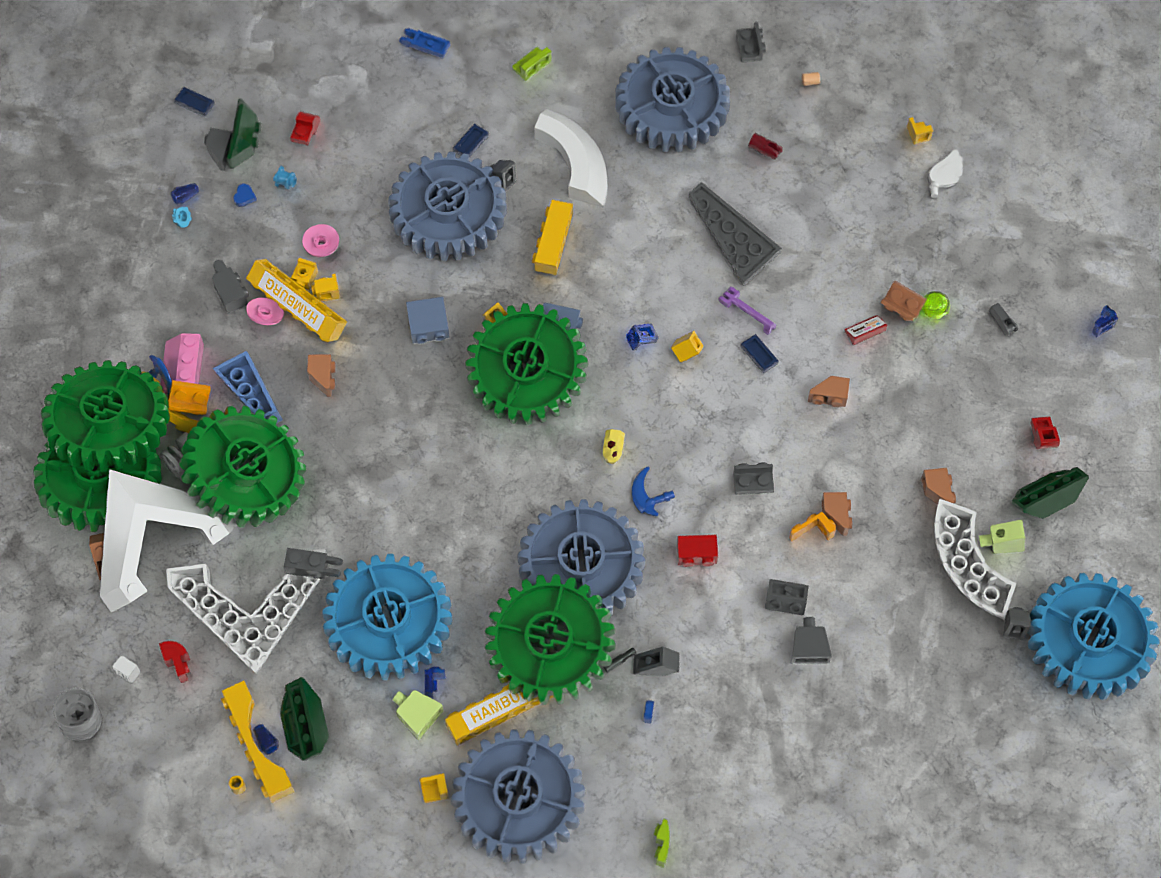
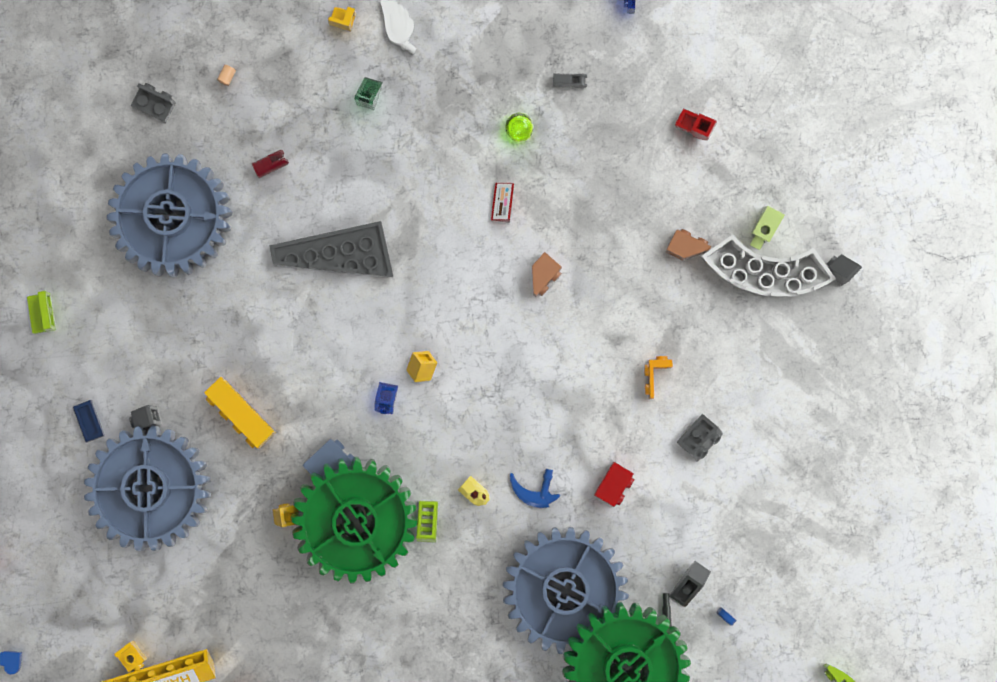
camera: 55 degrees left, 20 degrees up
dark azure brick [273,166,297,190] -> none
bright pink dish [302,224,339,257] -> none
yellow brick [311,274,340,302] -> none
sand blue piece [406,297,450,344] -> none
white brick [535,109,608,207] -> none
medium lavender hinge [718,286,776,335] -> none
dark grey bracket [733,462,774,495] -> none
dark blue tile [740,334,779,374] -> none
dark grey torso [791,617,832,664] -> none
nougat slope [821,492,852,536] -> none
nougat bracket [881,281,927,321] -> none
dark green wedge [1012,467,1089,519] -> none
dark azure gear [1027,573,1160,700] -> none
none -> clear green slope [354,77,383,110]
none -> lime slope [416,501,438,543]

